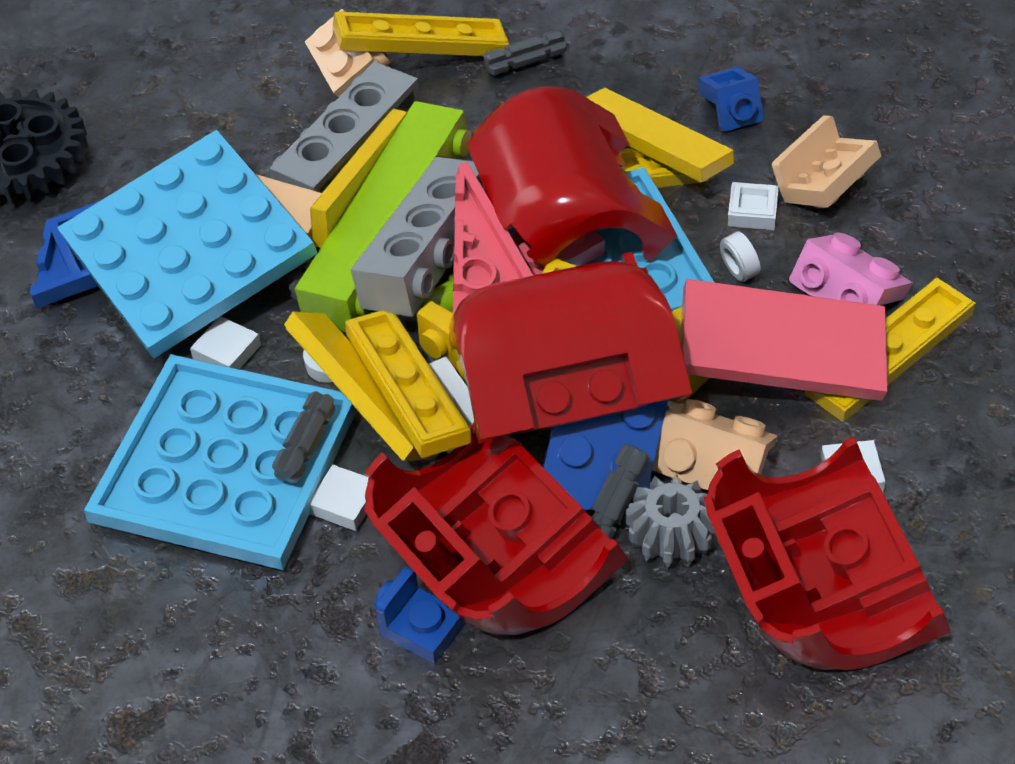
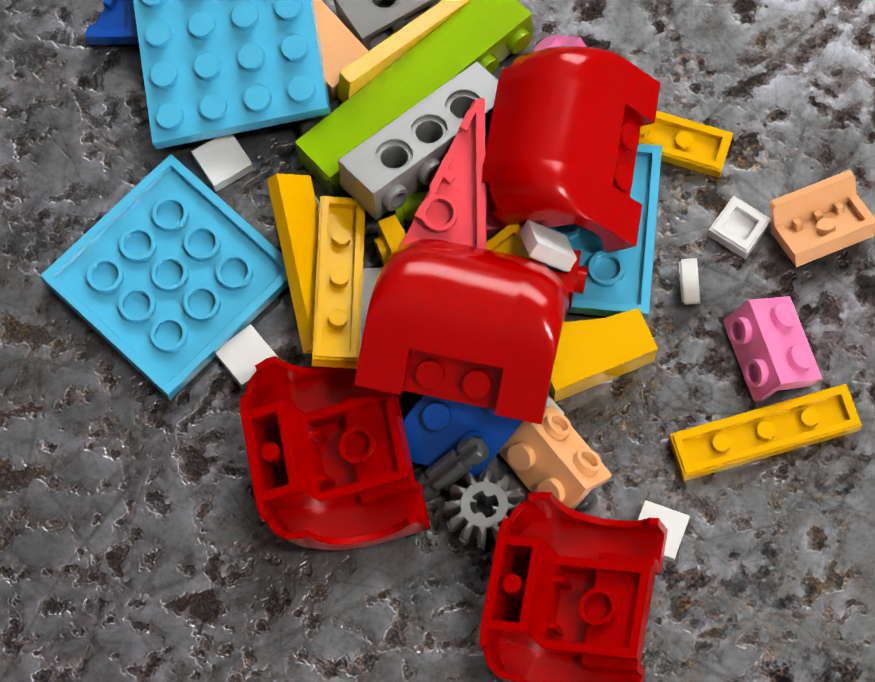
camera: 25 degrees right, 20 degrees up
dark grey axle [272,391,335,483] -> none
blue bracket [374,566,466,664] -> none
yellow tile [586,87,734,183] -> none
coral tile [680,279,887,401] -> none
blue bracket [697,66,764,131] -> none
none -> white tile [520,220,577,272]

